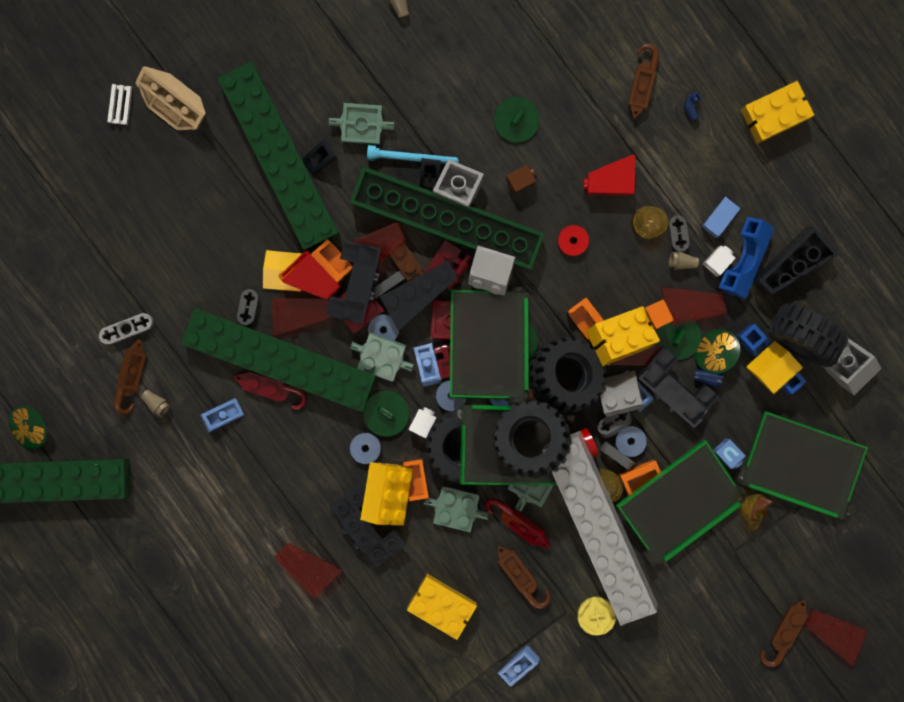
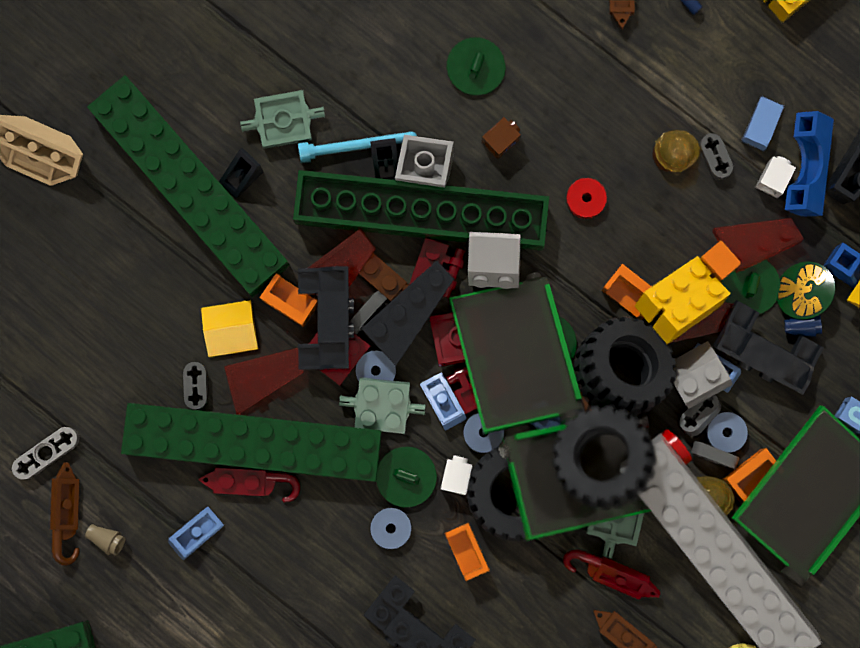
camera: 20 degrees left, 5 degrees down
red slope [278,250,340,299] -> none
yellow piece [360,462,413,525] -> none
sand green plate [424,485,489,532] -> none
red slope [583,155,635,196] -> none
dark tan cone [669,251,699,270] -> none

